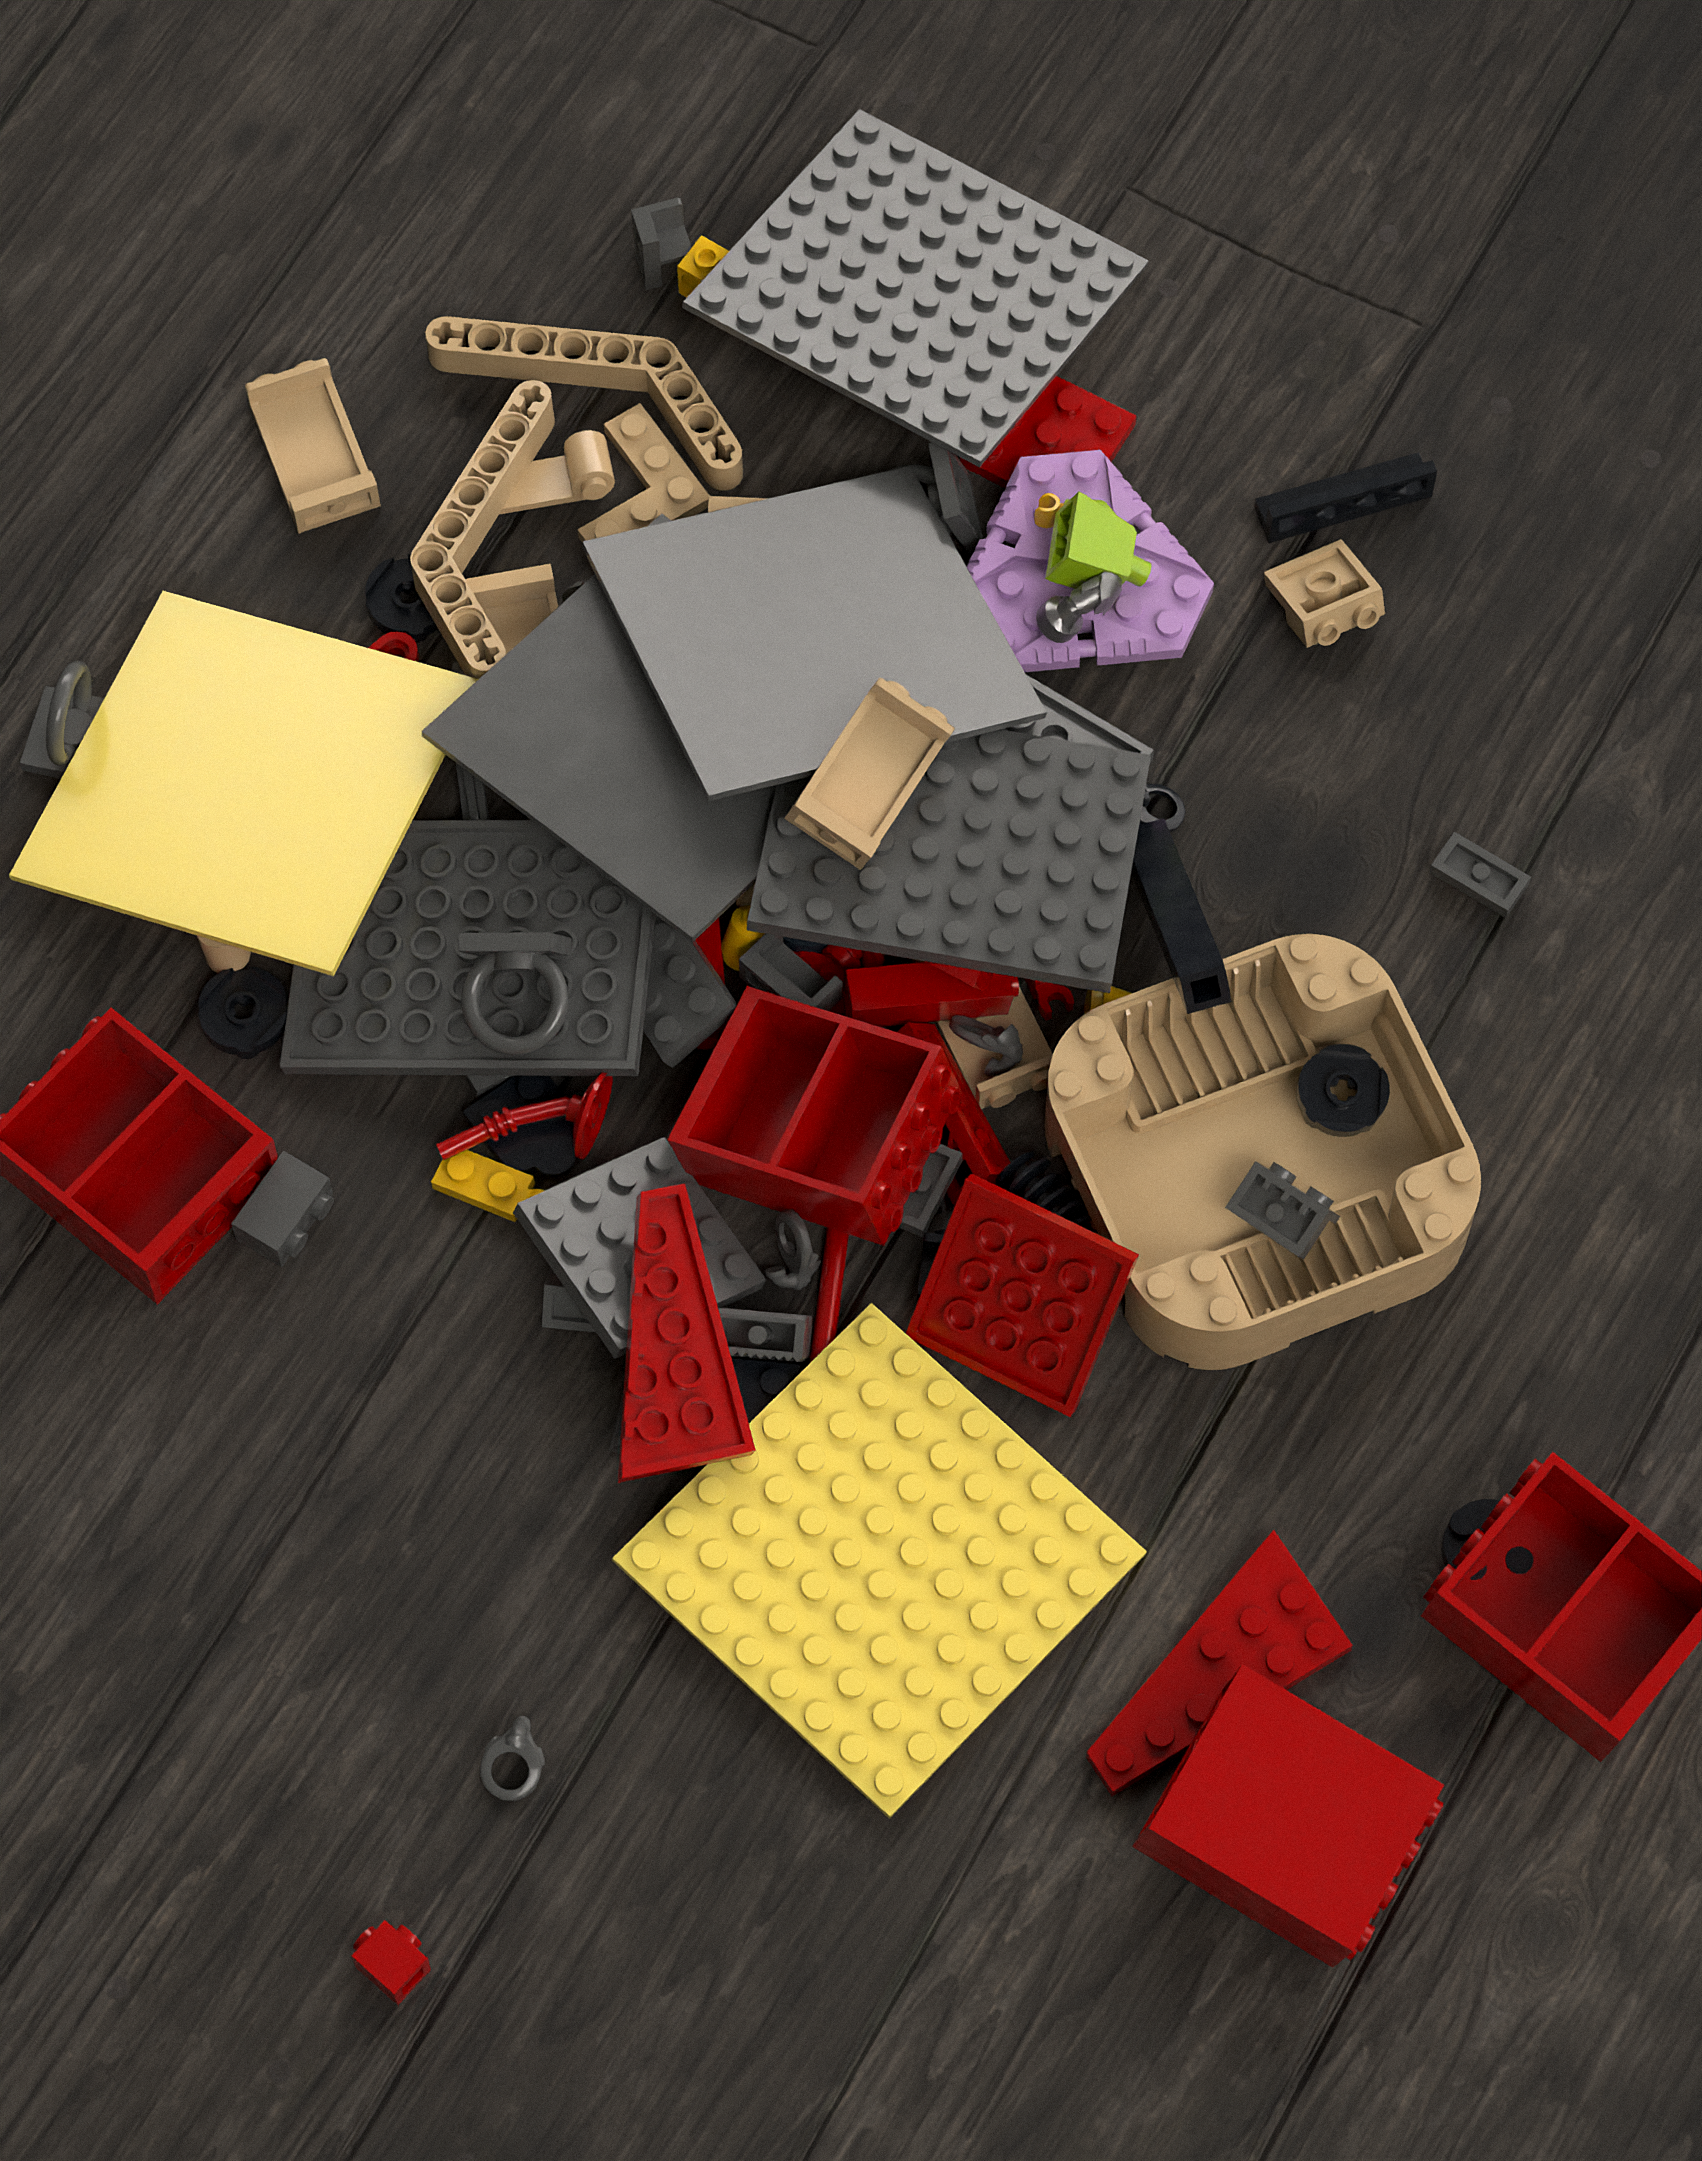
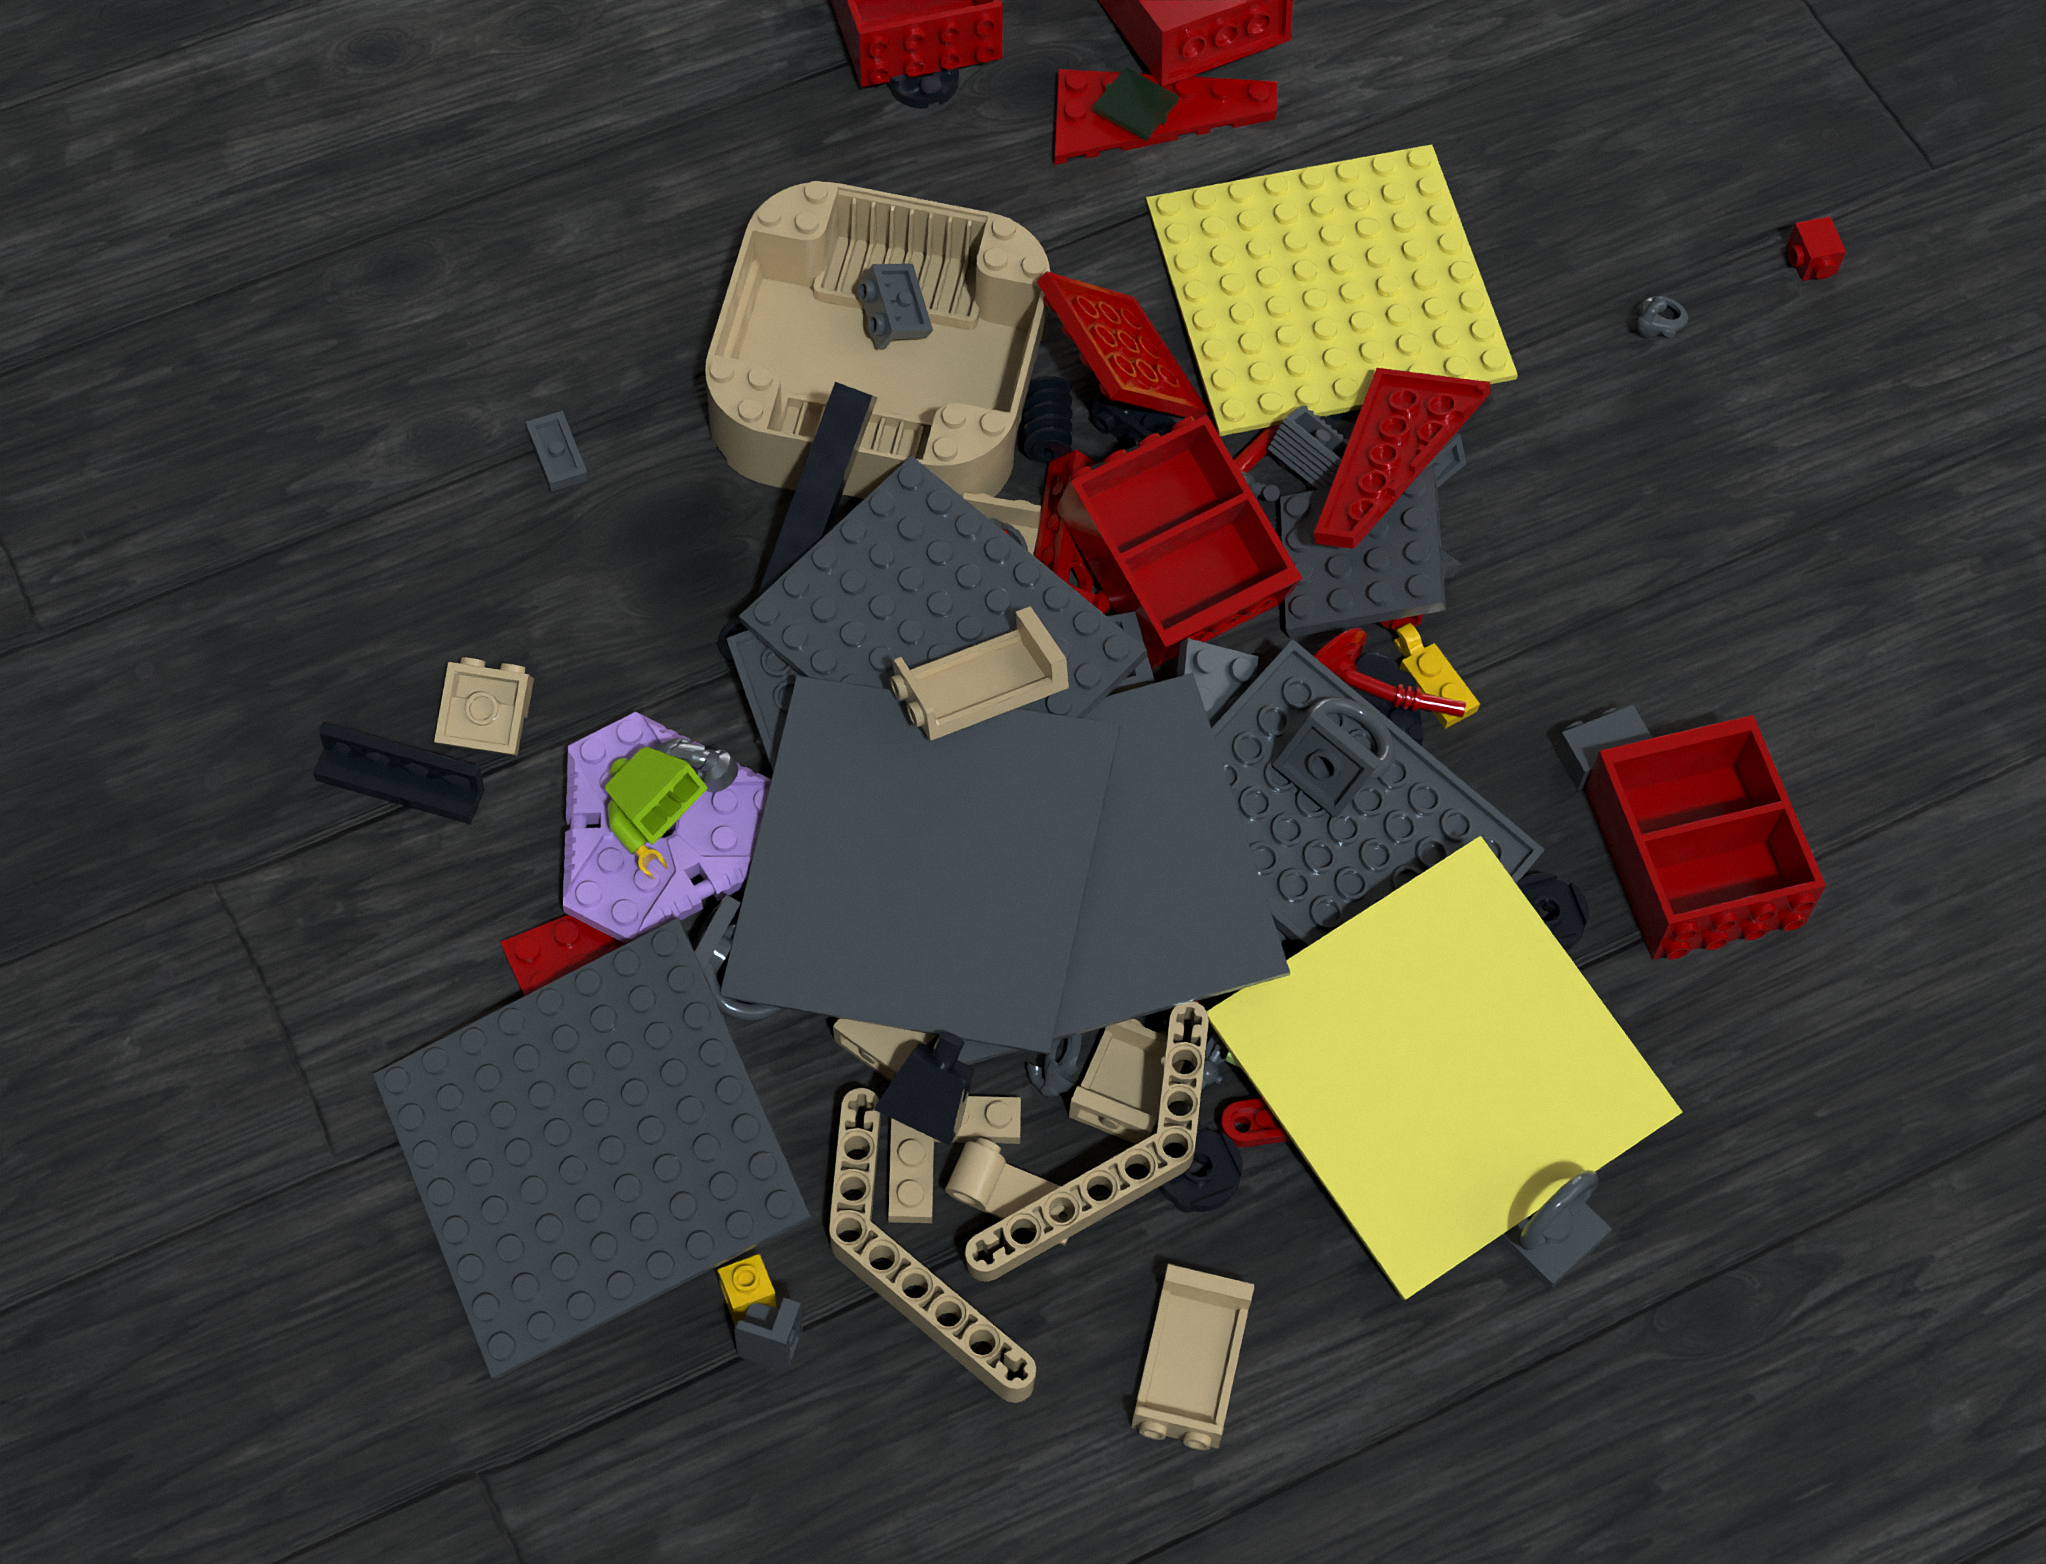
camera: 150 degrees left, 5 degrees down
black plate [1296,1044,1390,1137] -> none
none -> black torso [874,1032,974,1145]
none -> clear green piece [1093,67,1180,141]

